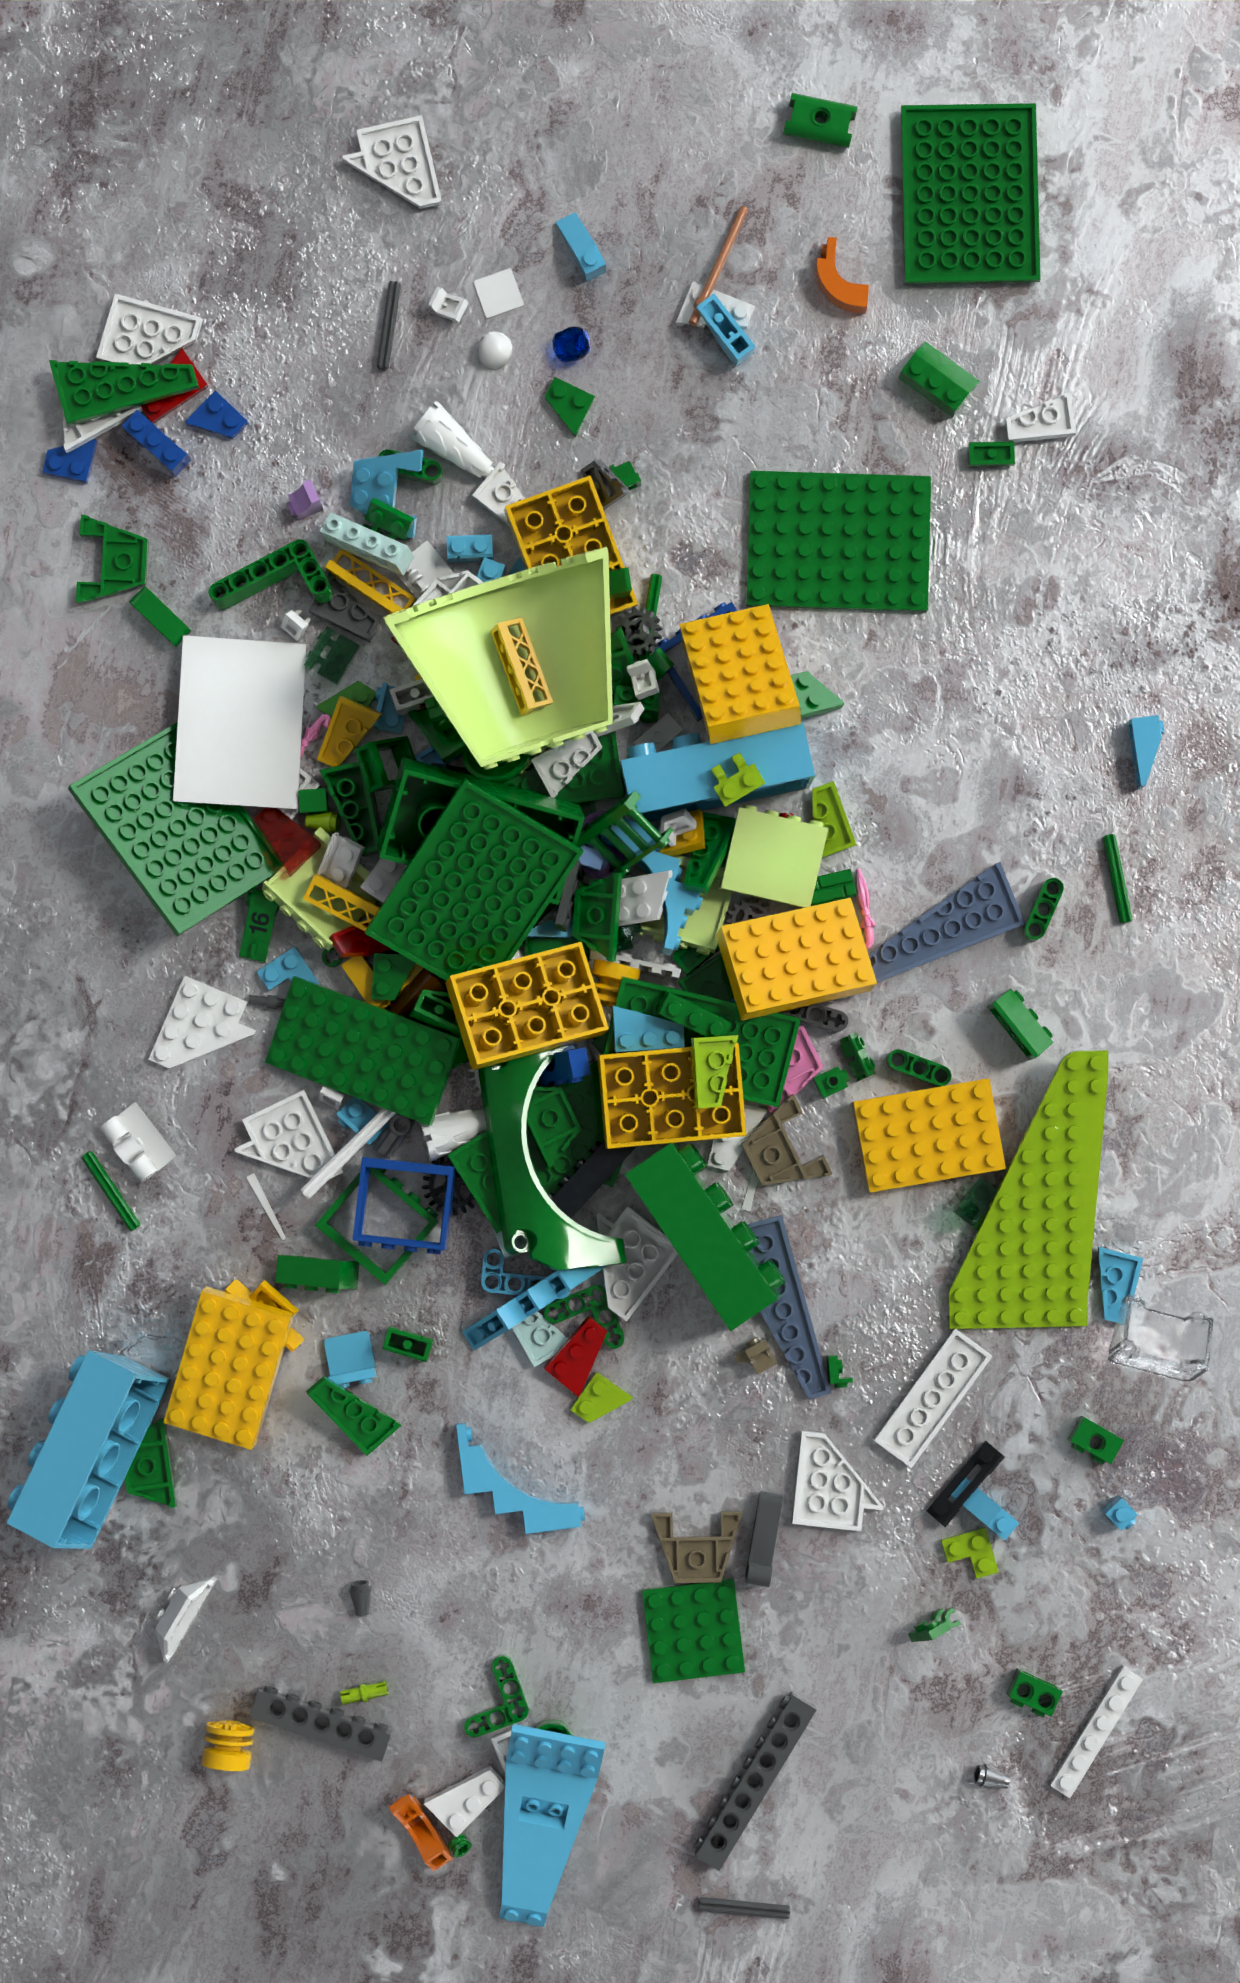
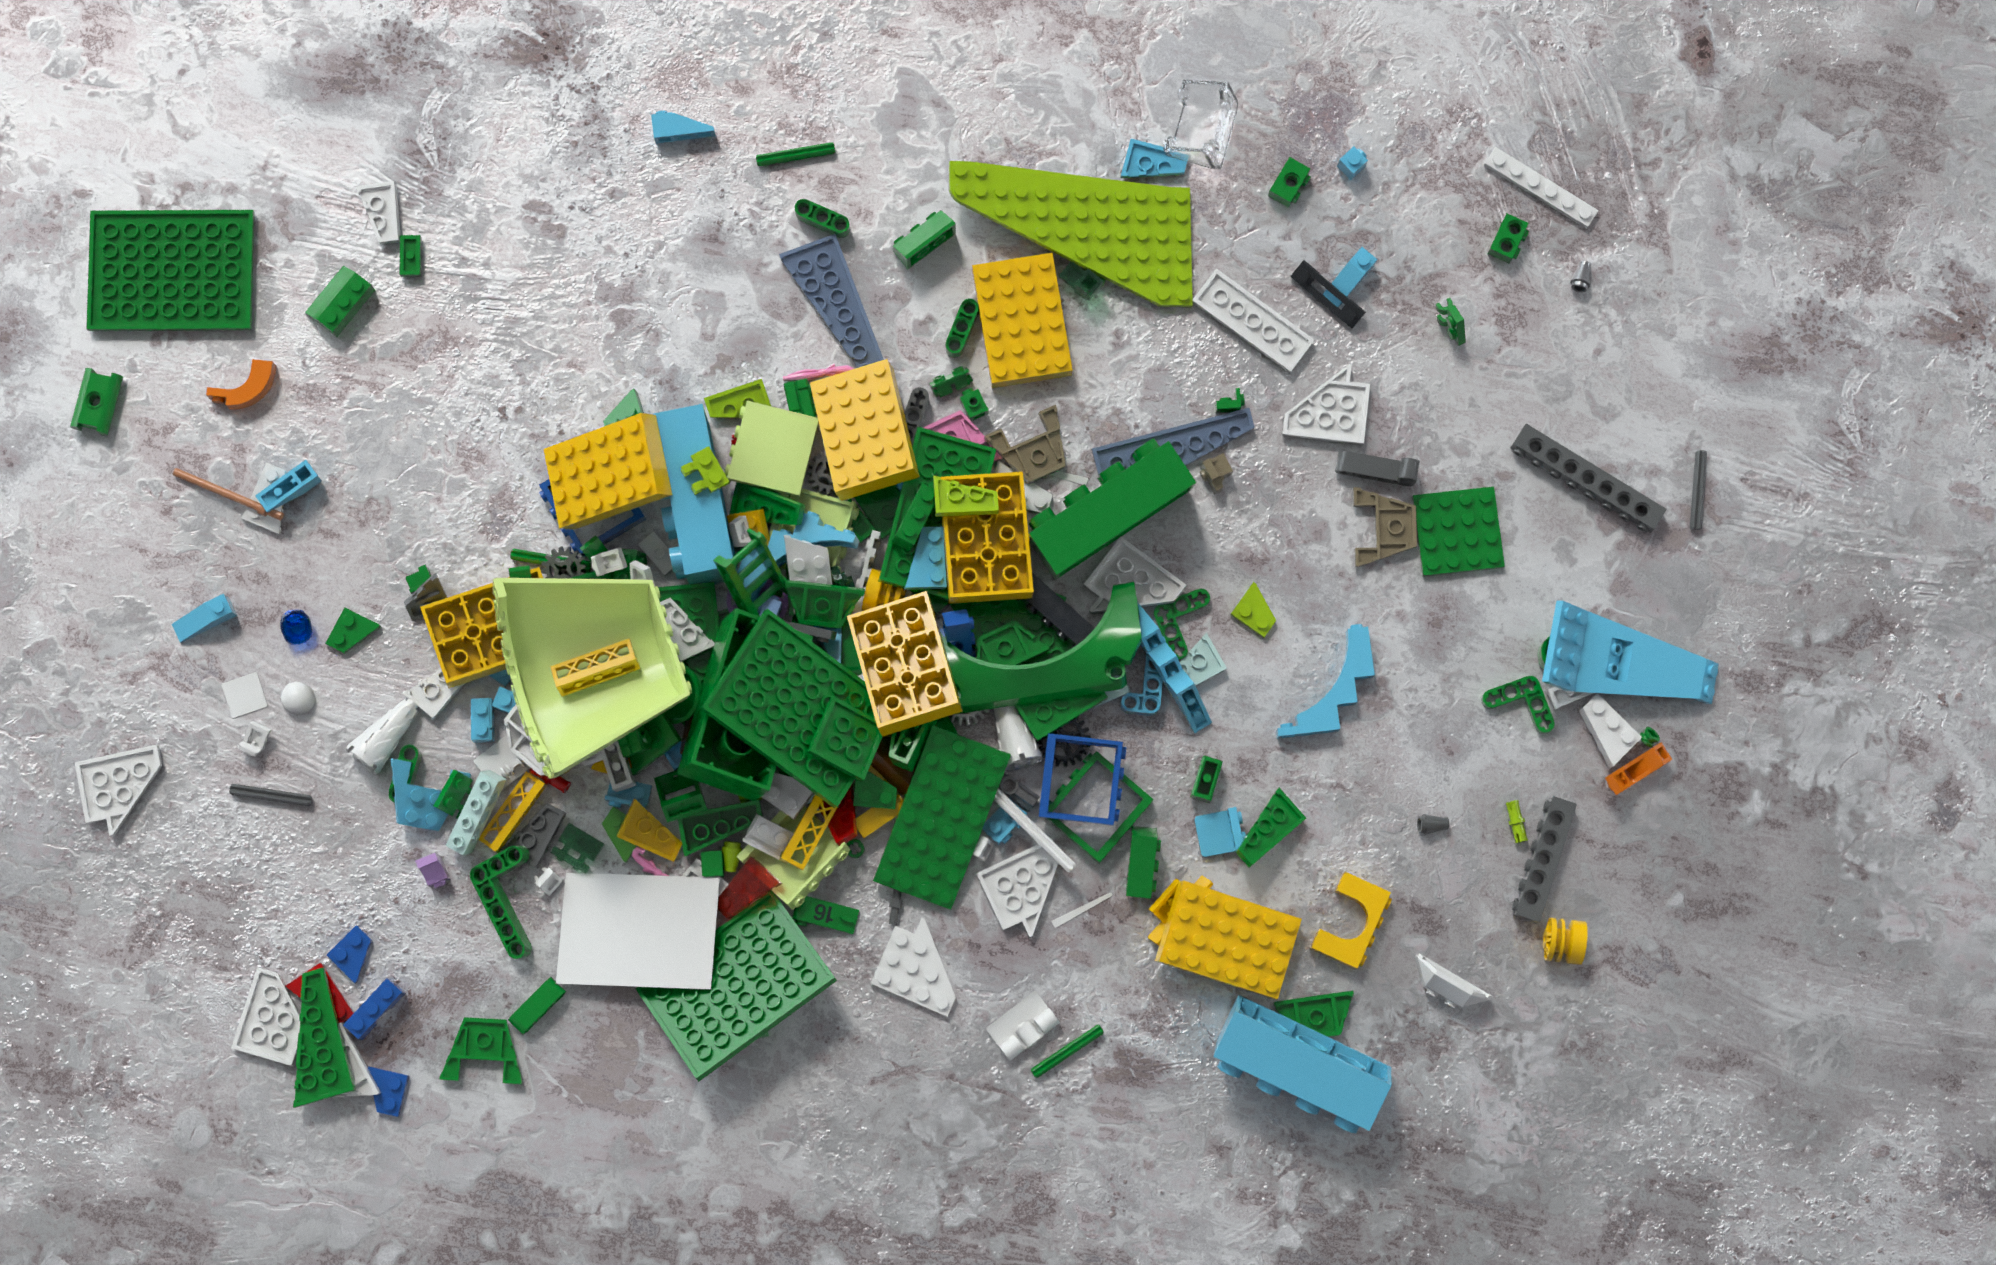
camera: 90 degrees left, 5 degrees down
medium azure plate [257,947,320,991] -> none
red wing [544,1316,607,1397] -> none
green plate [746,471,931,612] -> none
lime plate [941,1527,999,1579] -> none
none -> green plate [807,696,882,781]
none -> yellow arch [1310,872,1392,970]

